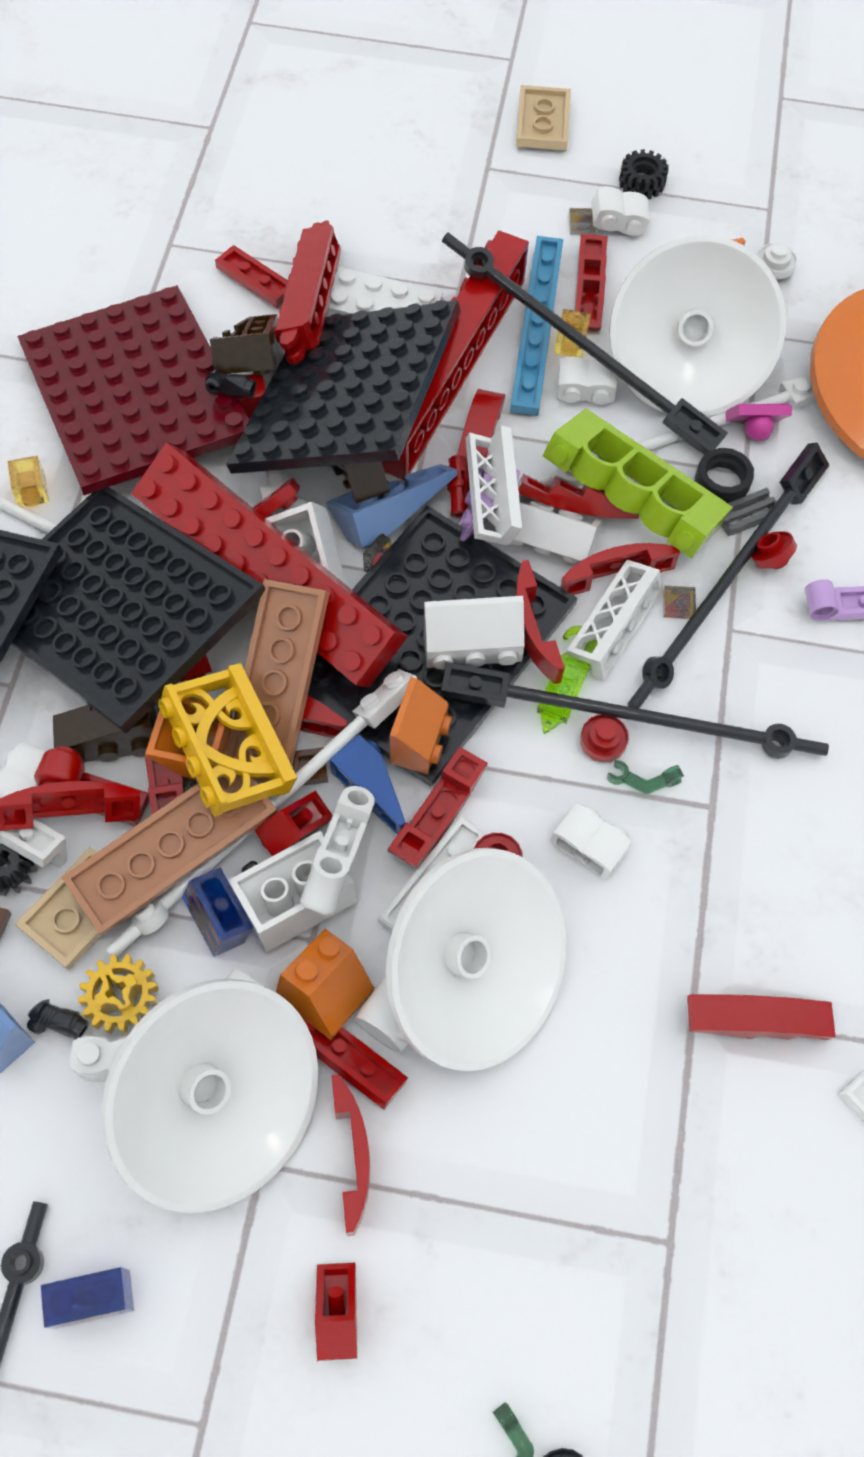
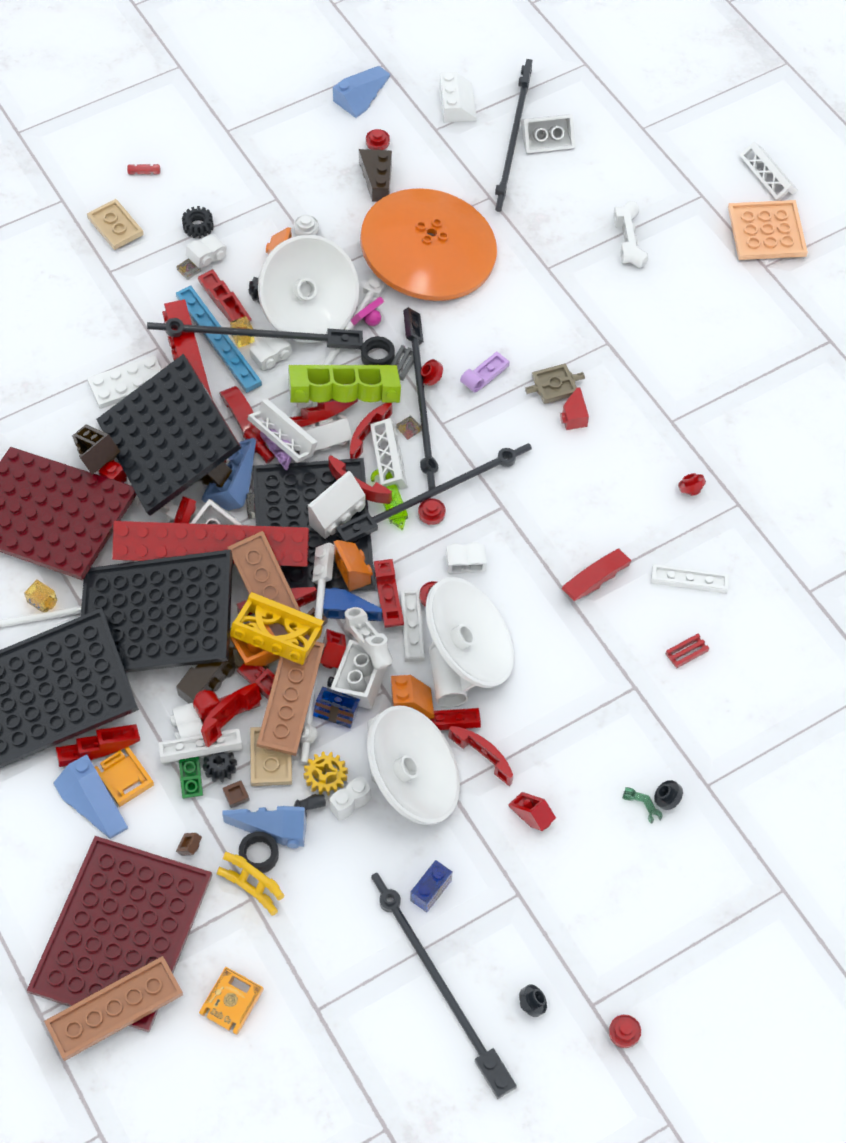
camera: 40 degrees left, 5 degrees down
black arm [205,369,257,398] -> none
red plate [215,245,288,308] -> none
red hinge [274,220,341,364] -> none
clear green arm [607,760,684,794] -> none
none -> axle [127,164,161,175]
none -> tile [665,633,709,669]

